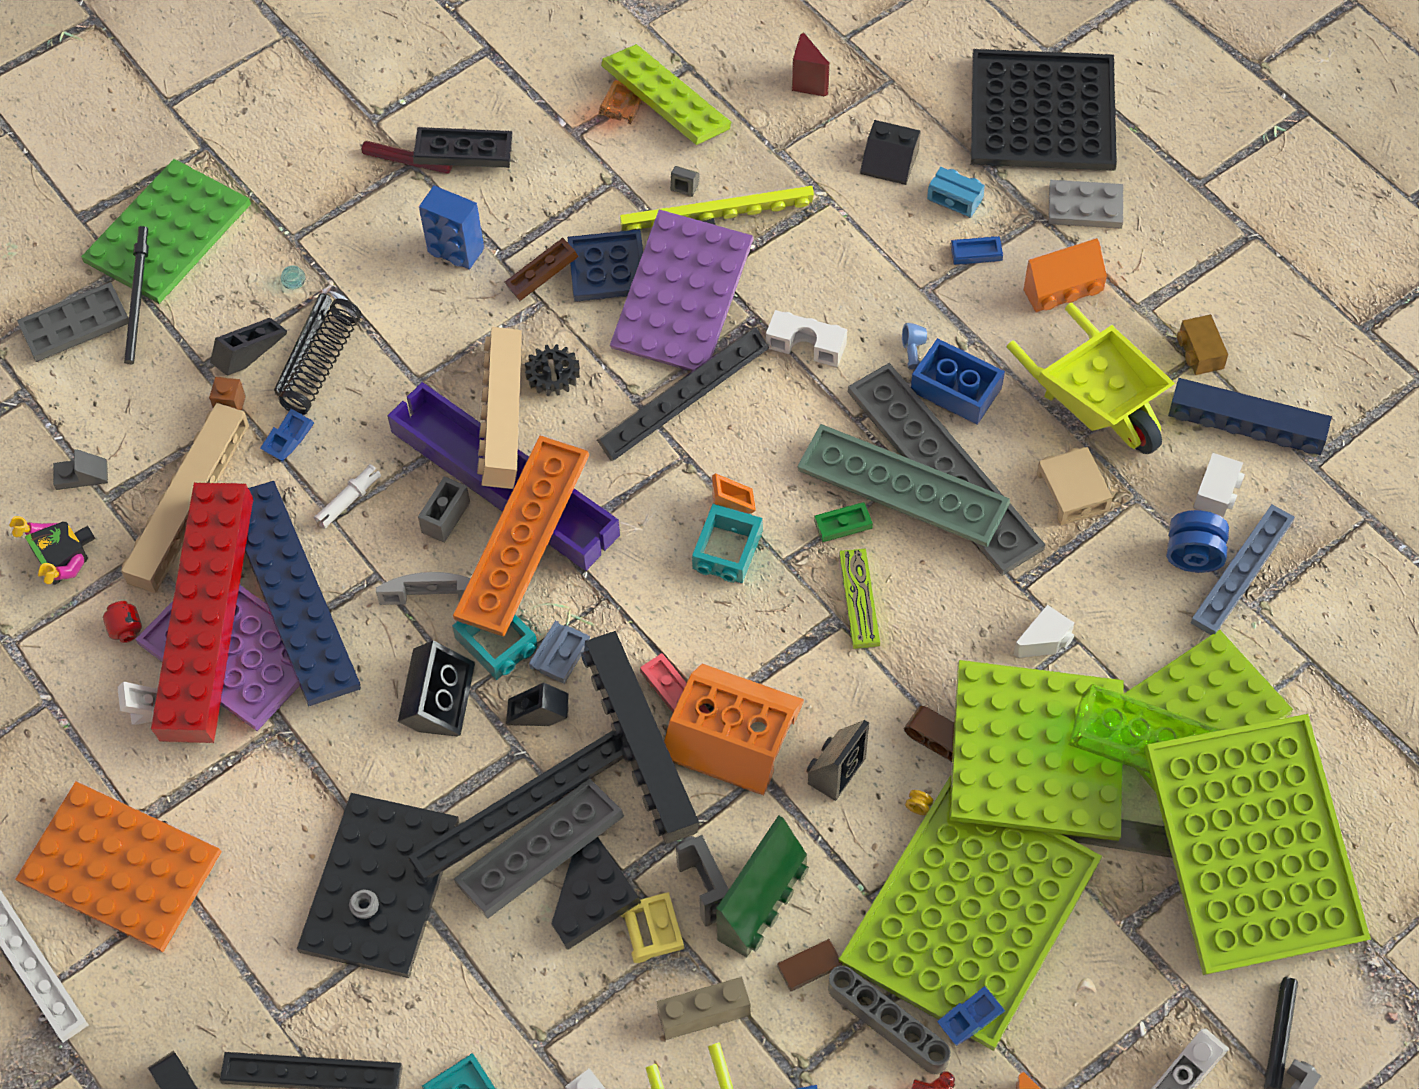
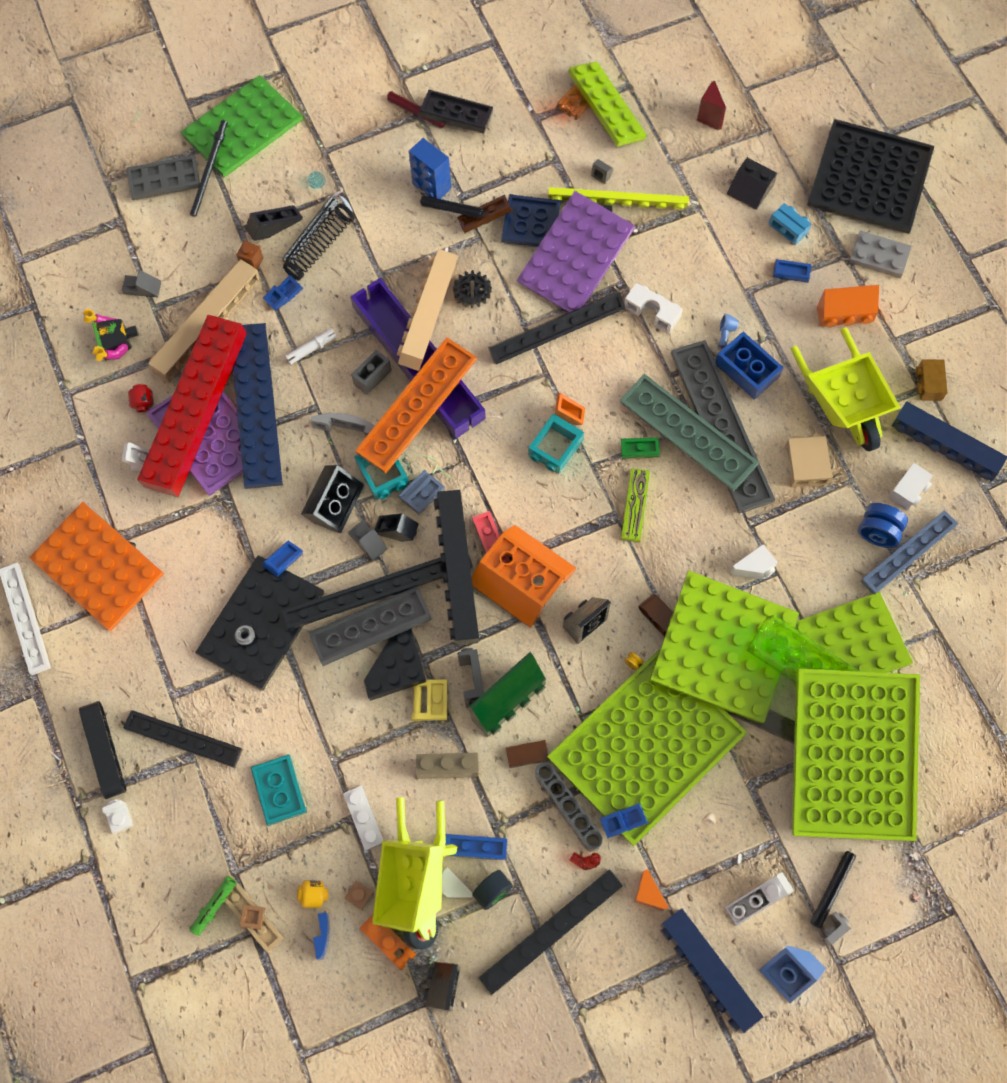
camera: 15 degrees right, 10 degrees up
none -> blue tile [263,540,303,577]
none -> dark grey slope [348,520,388,561]
none -> black axle [420,196,484,218]

